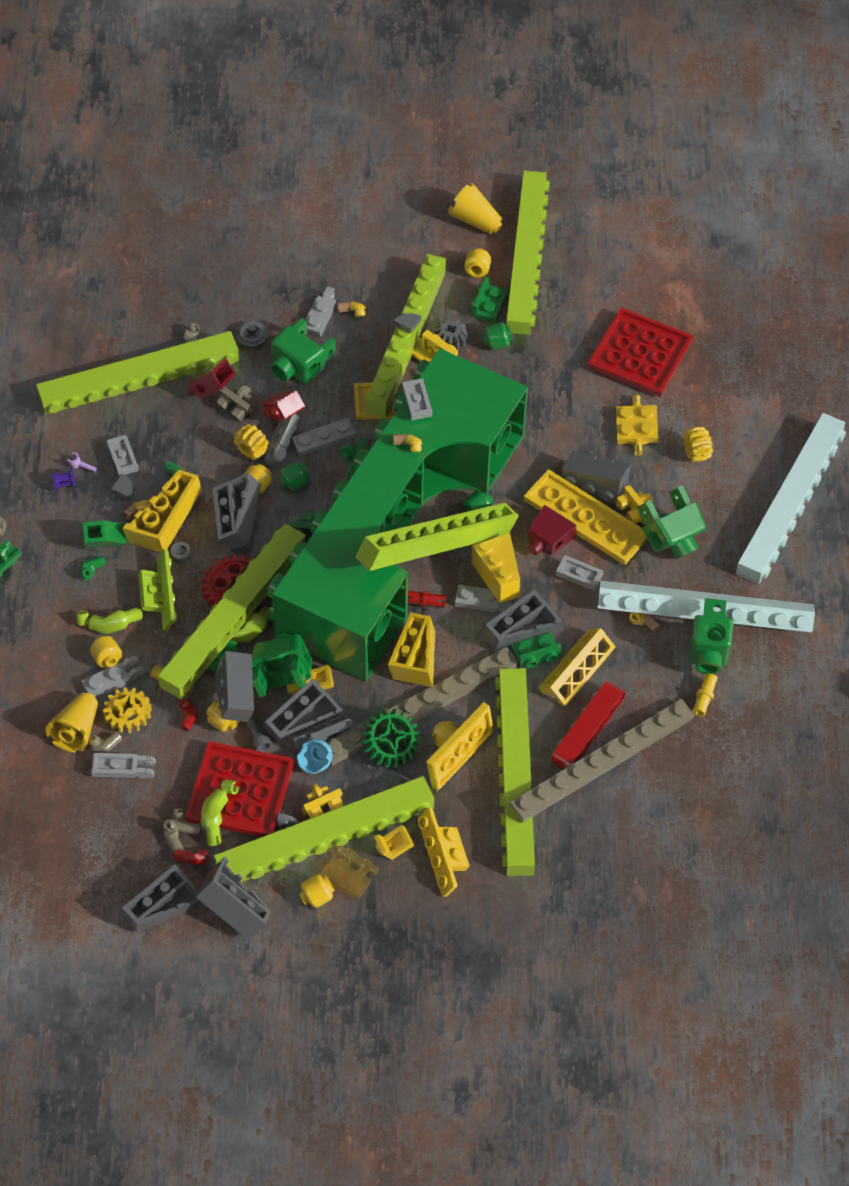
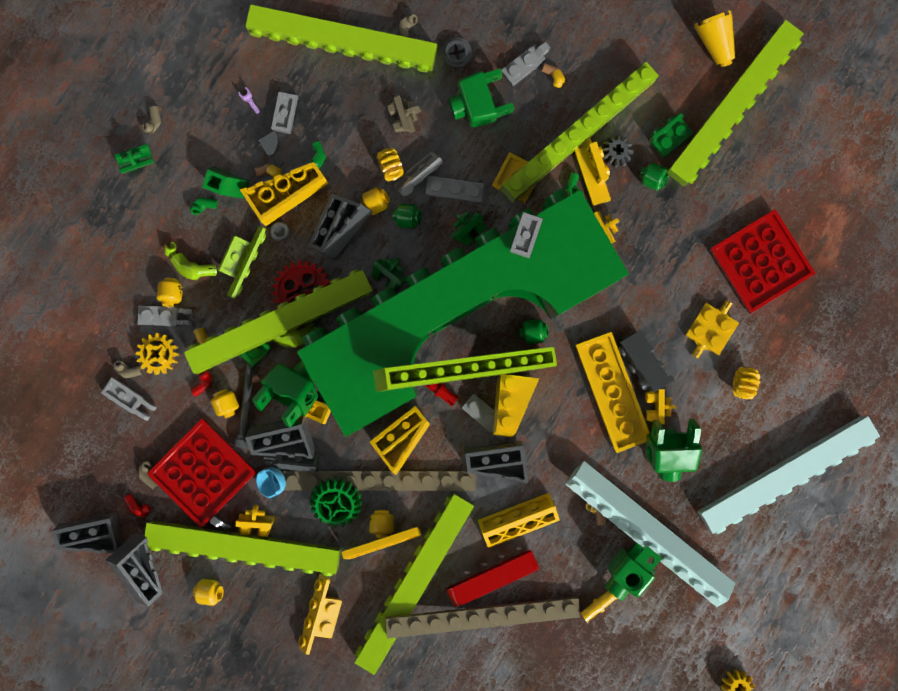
camera: 30 degrees right, 30 degrees up
yellow cone [46,693,98,753] -> none
dark purple bush [52,468,76,491] -> none
dark tan arm [163,819,183,854] -> none
dark red torso [186,357,236,399] -> none
lime arm [201,780,239,846] -> none
dark grey wedge [214,651,254,722] -> none
red brick [262,391,305,420] -> none
clear yellow plate [320,845,379,900] -> none
yellow bracket [374,825,414,860] -> none
arm [393,434,422,452] -> none
dark grey tile [394,313,421,333] -> none
yellow head [464,248,491,278] -> none
green bracket [511,632,561,669] -> none
dark red torso [528,505,577,556] -> none
light grey plate [556,555,603,591] -> none

